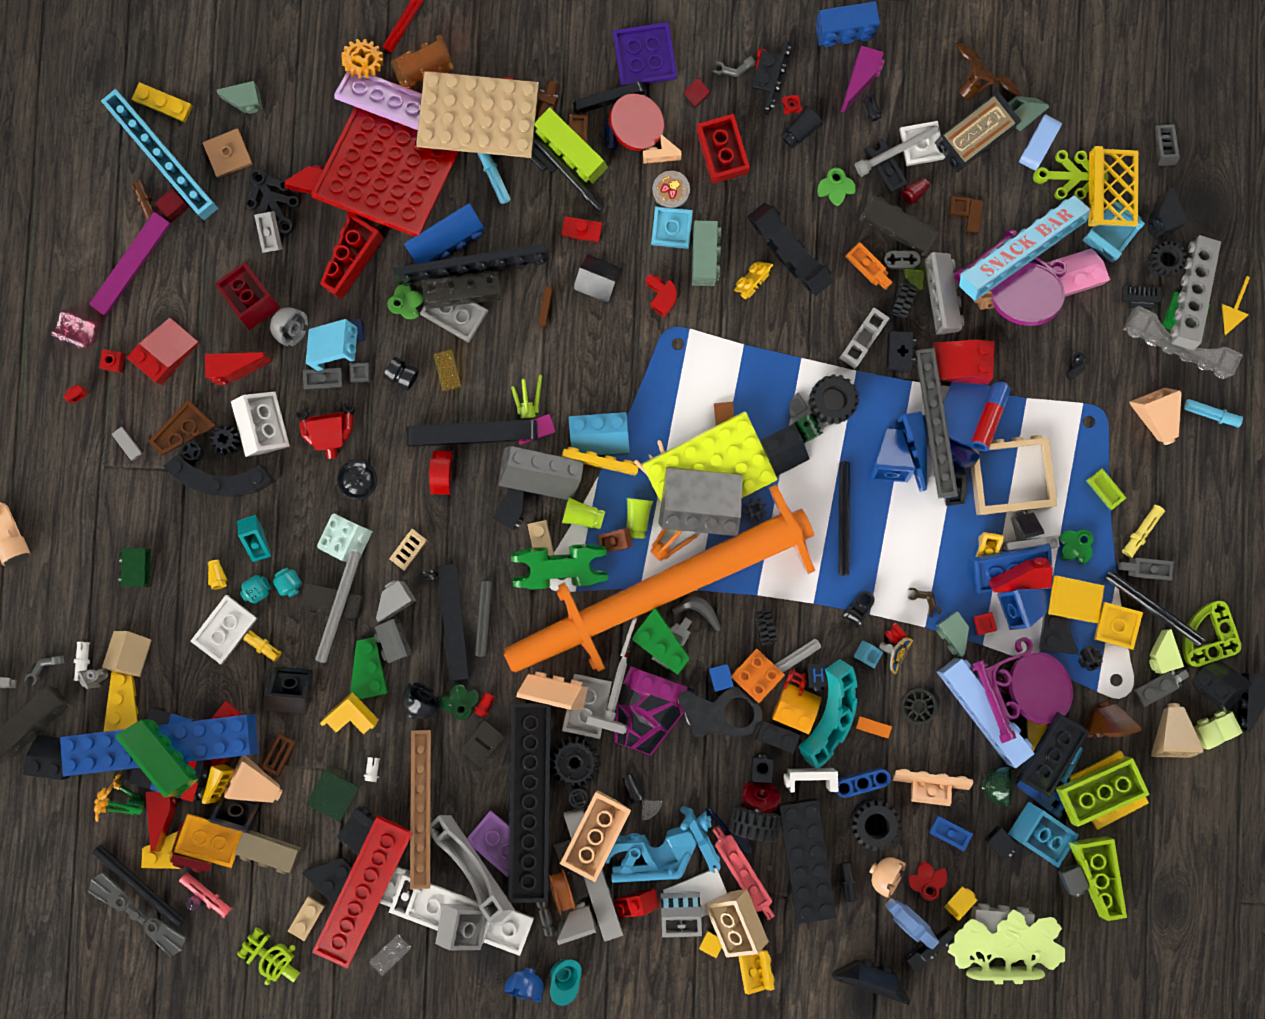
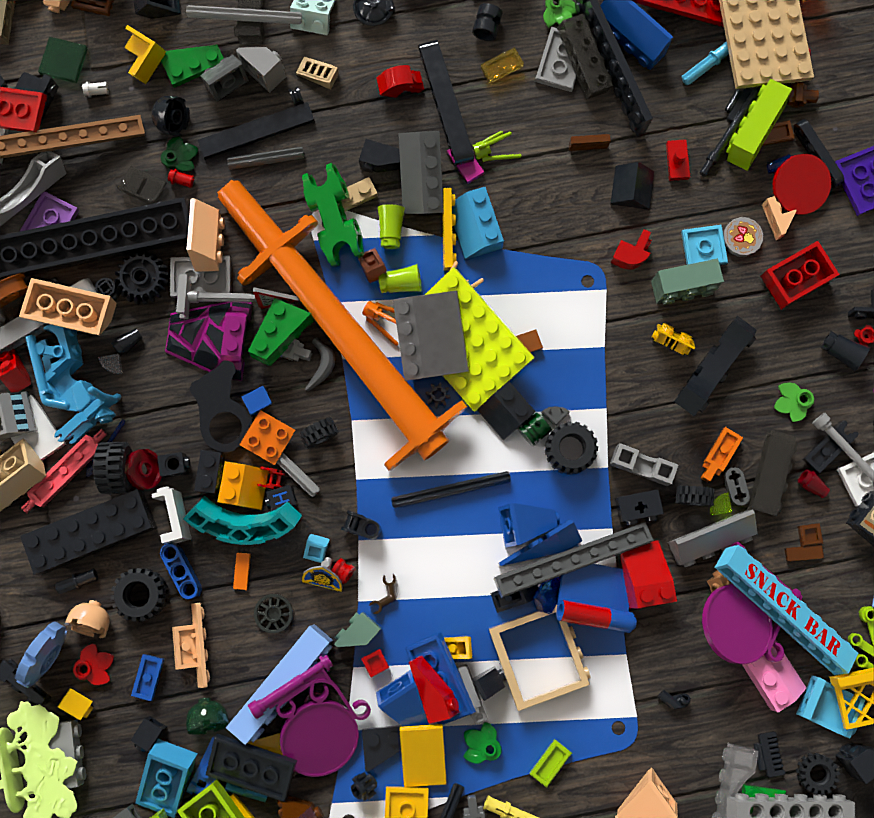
camera: 75 degrees right, 5 degrees down
dark red slope [683,78,710,107] -> none

